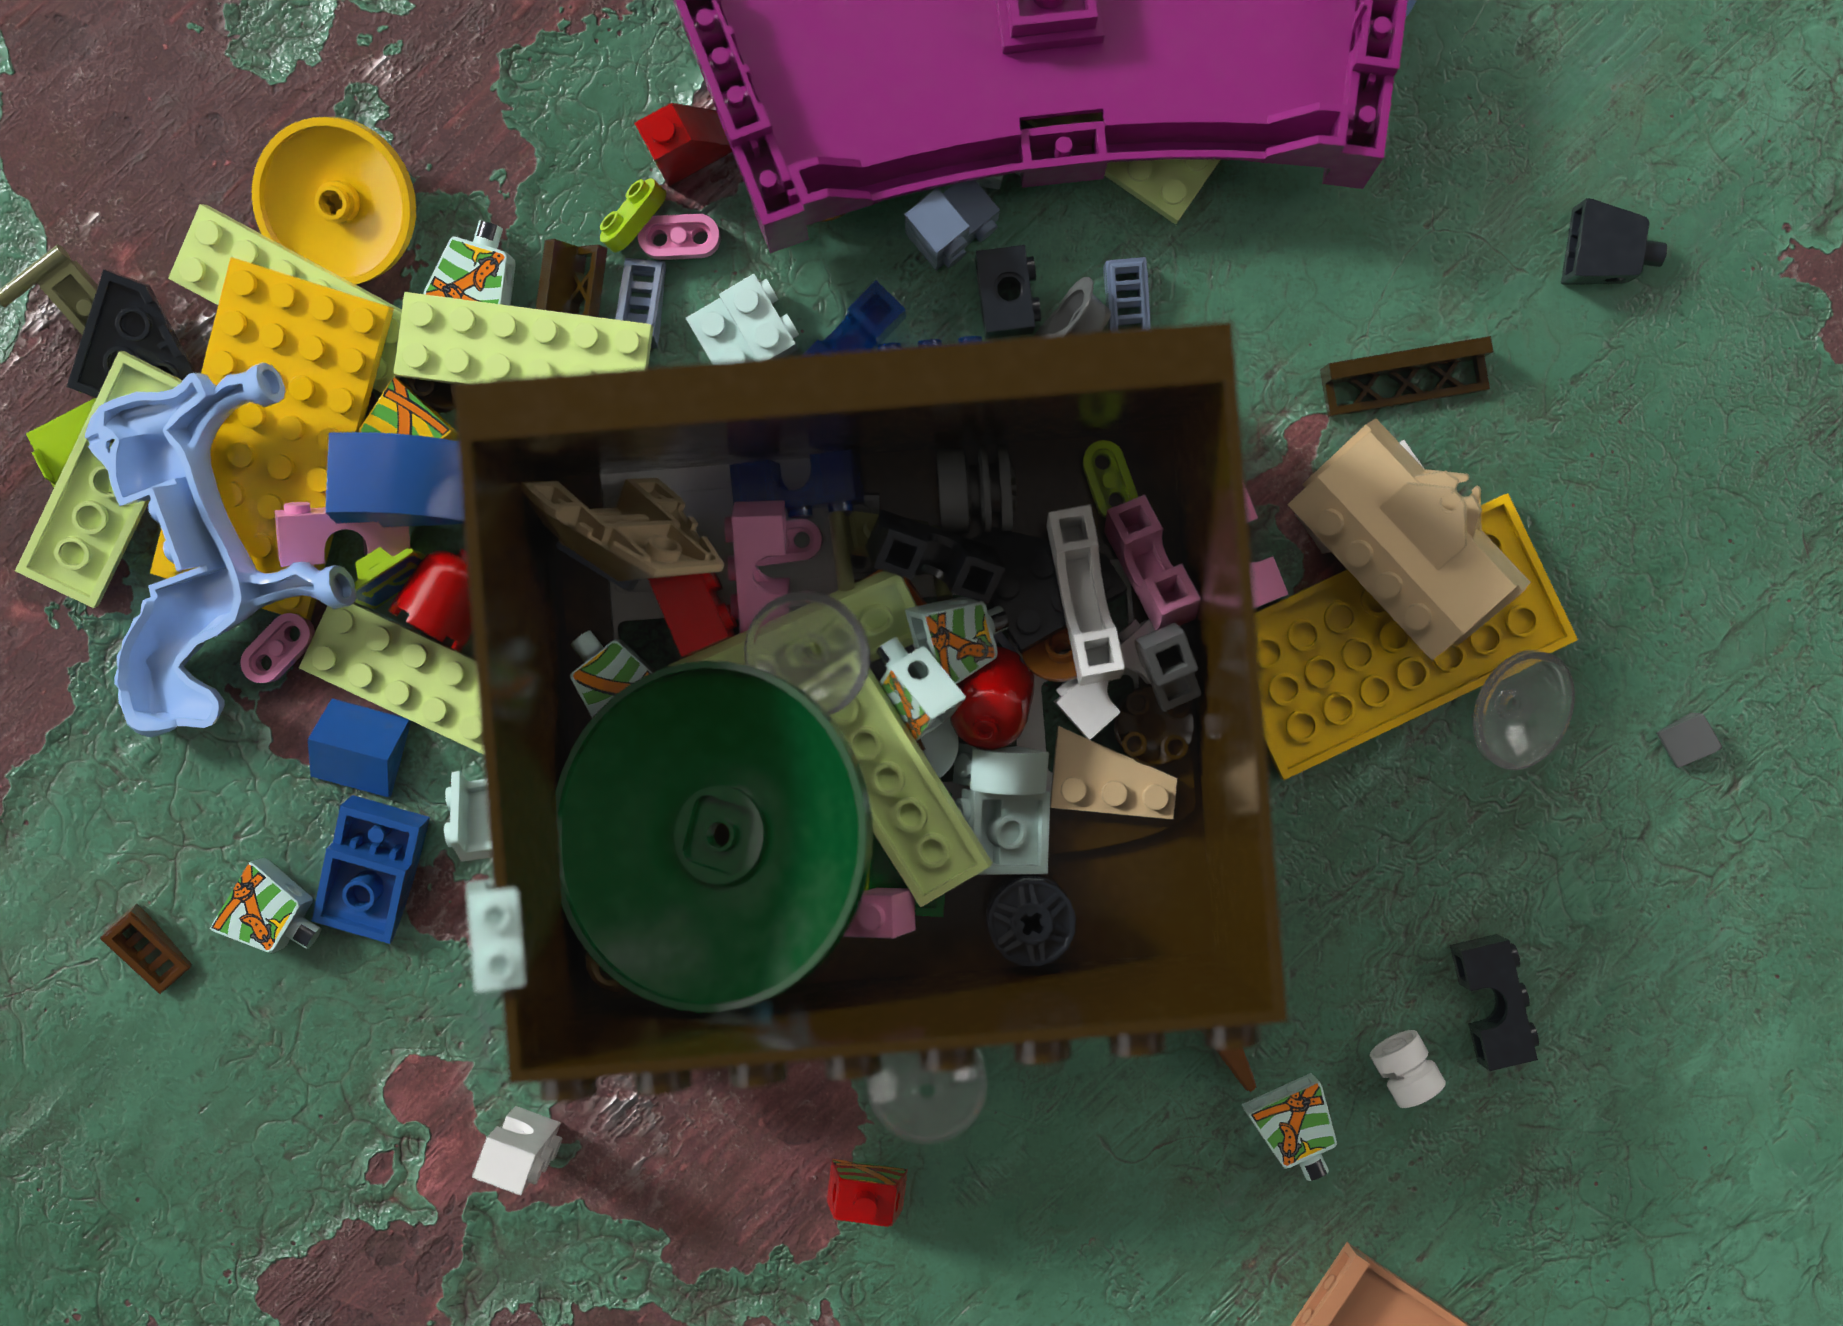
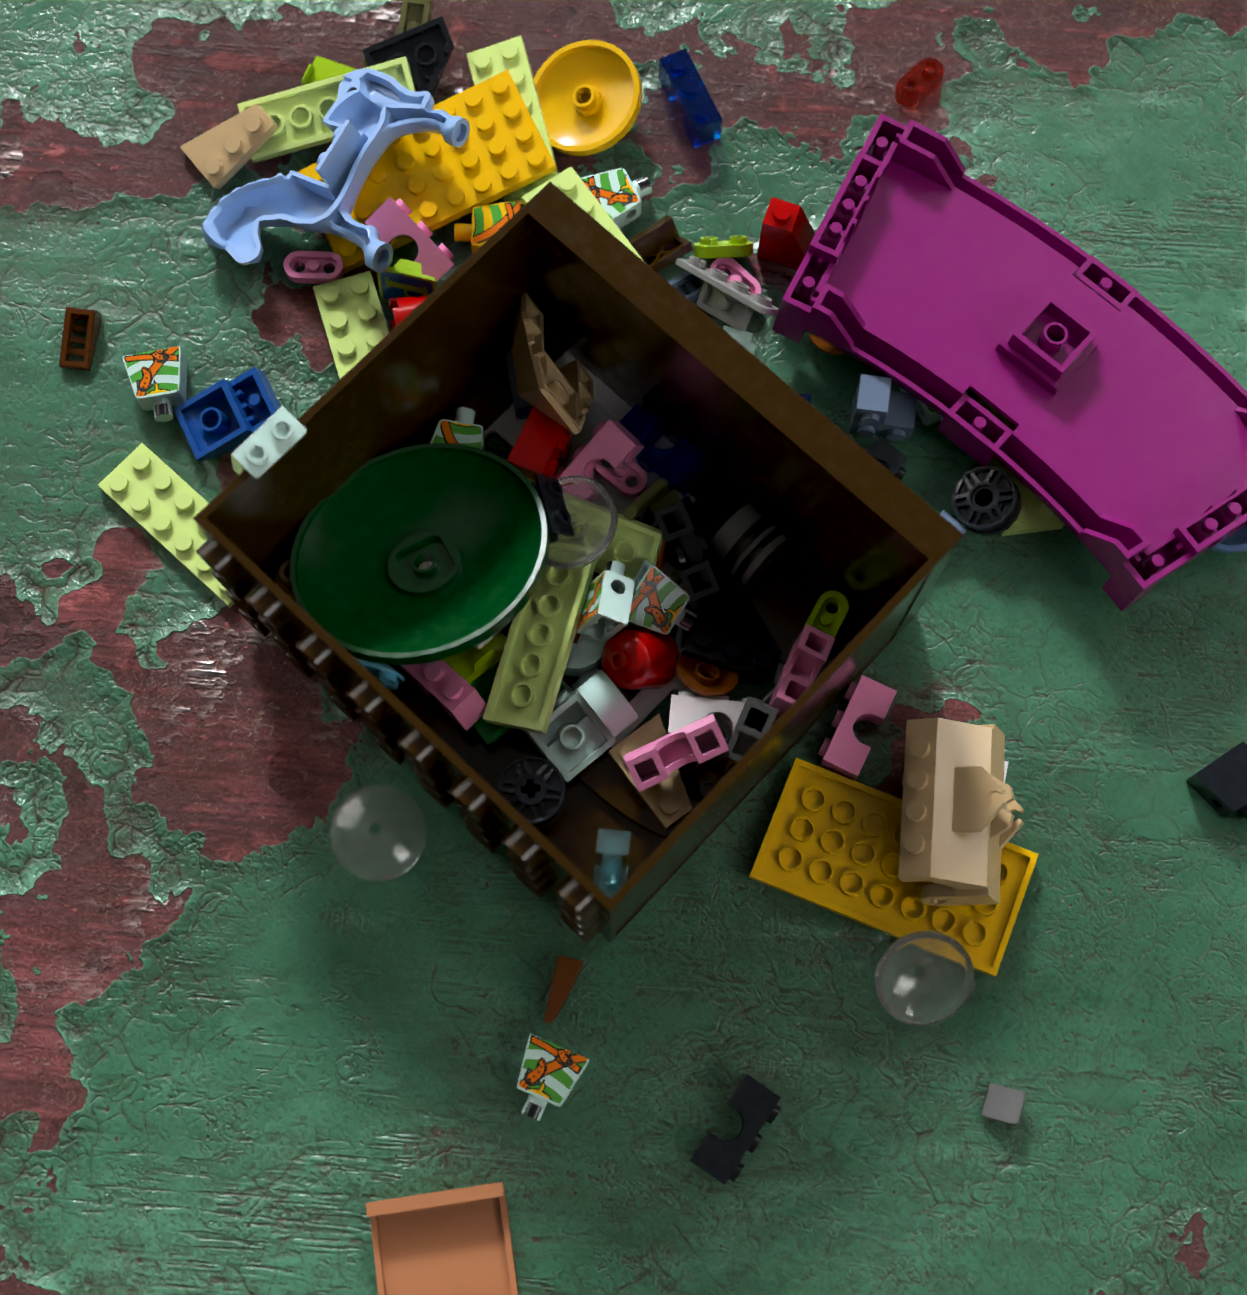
camera: 45 degrees right, 15 degrees down
blue slope [308,698,411,797] -> none
blue slope [325,432,465,527] -> none
white arch [472,1106,562,1195] -> none
red torso [827,1159,908,1227] -> none
white arch [1047,505,1125,686] -> none
dark brown fence [1320,336,1493,417] -> none
white wheel [1370,1030,1446,1108] -> none
none -> yellowish green plate [98,443,235,608]
none -> tan wing [180,104,280,191]
none -> black hinge [531,473,575,543]
none -> clear light blue slope [593,829,631,898]
none -> bright pink arch [624,714,729,792]
none -> clear blue arch [658,48,722,148]
none -> light grey bracket [675,256,779,331]
none -> black wheel [952,466,1022,536]

